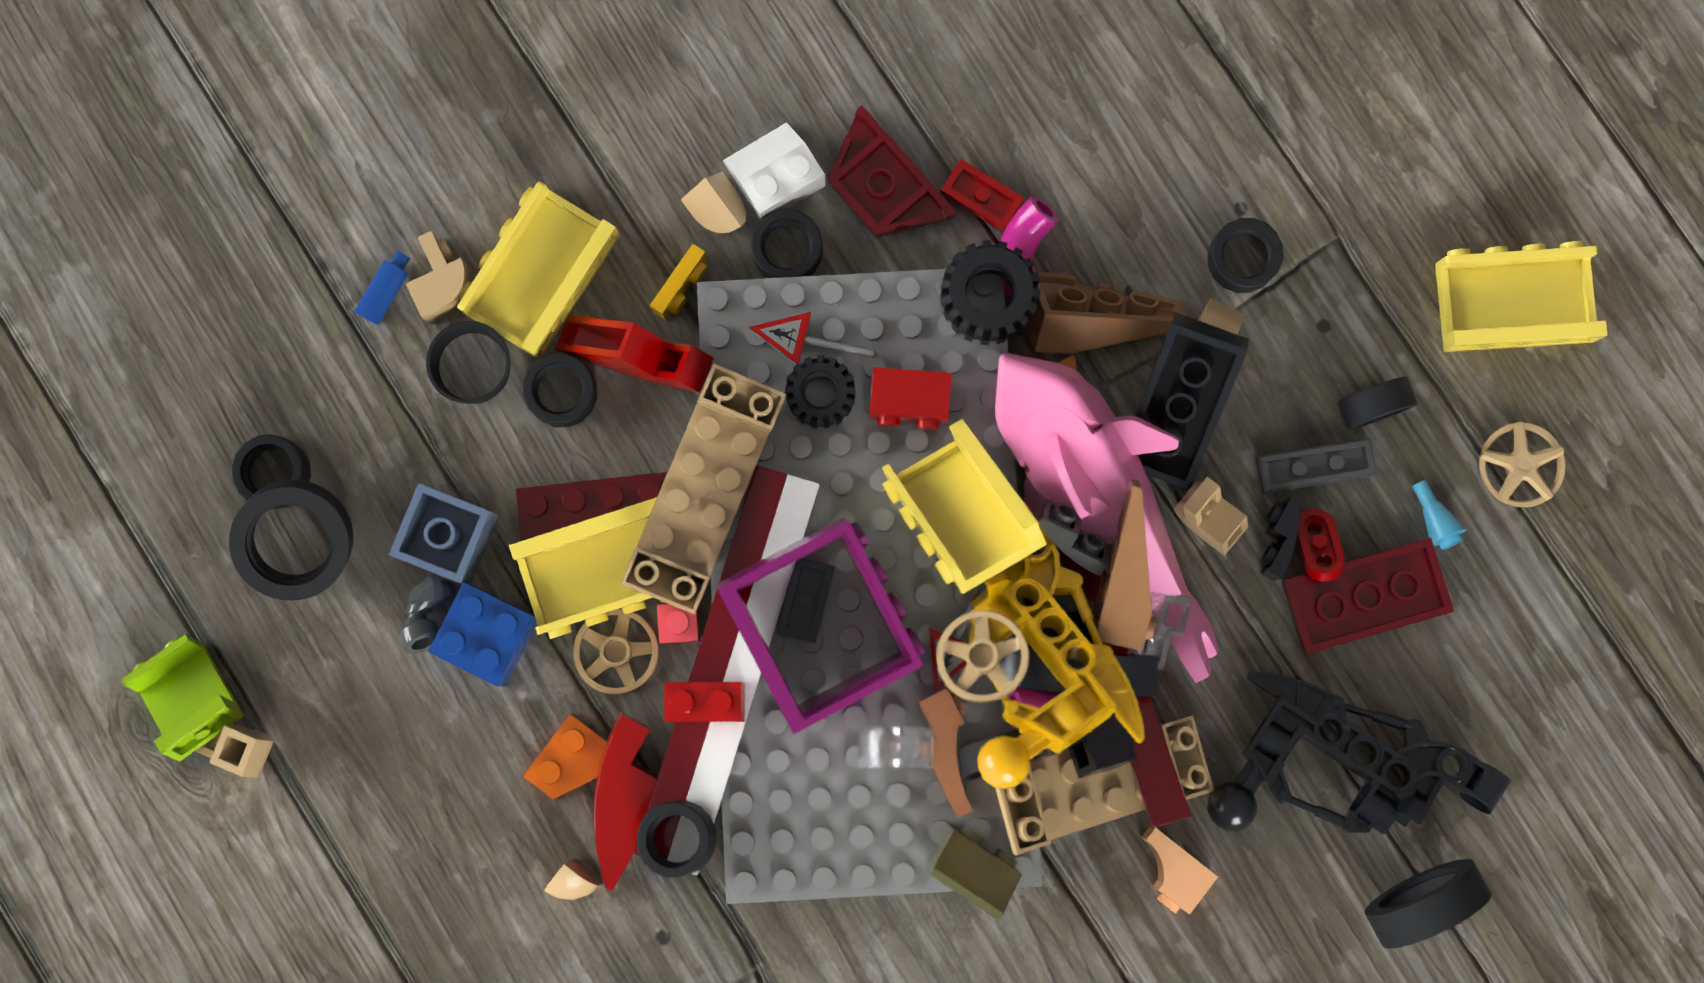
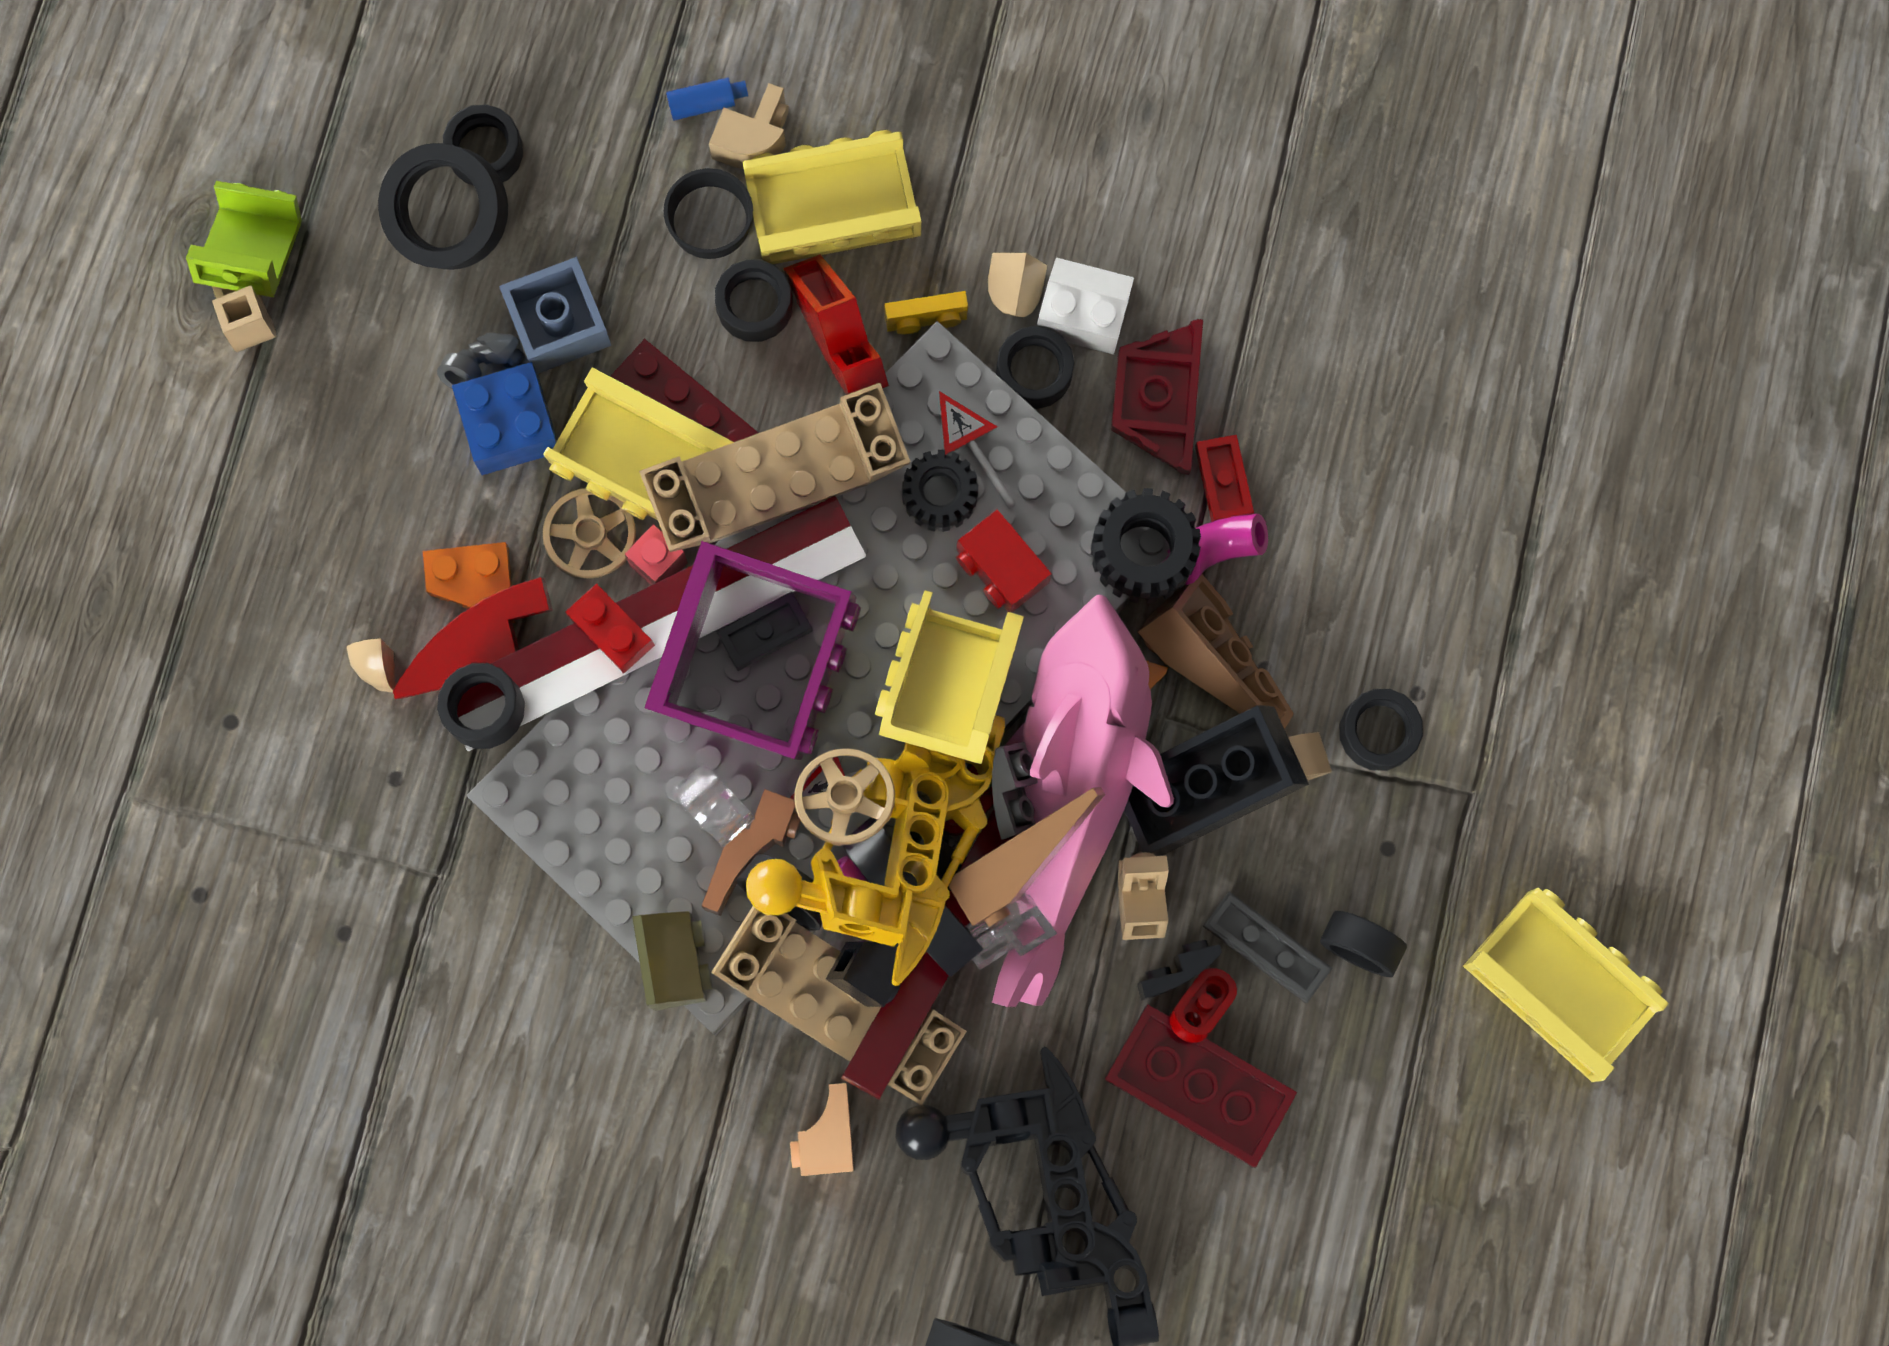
camera: 40 degrees right, 5 degrees down
medium azure cone [1412,480,1467,550] -> none
tan wheel [1479,422,1565,508] -> none

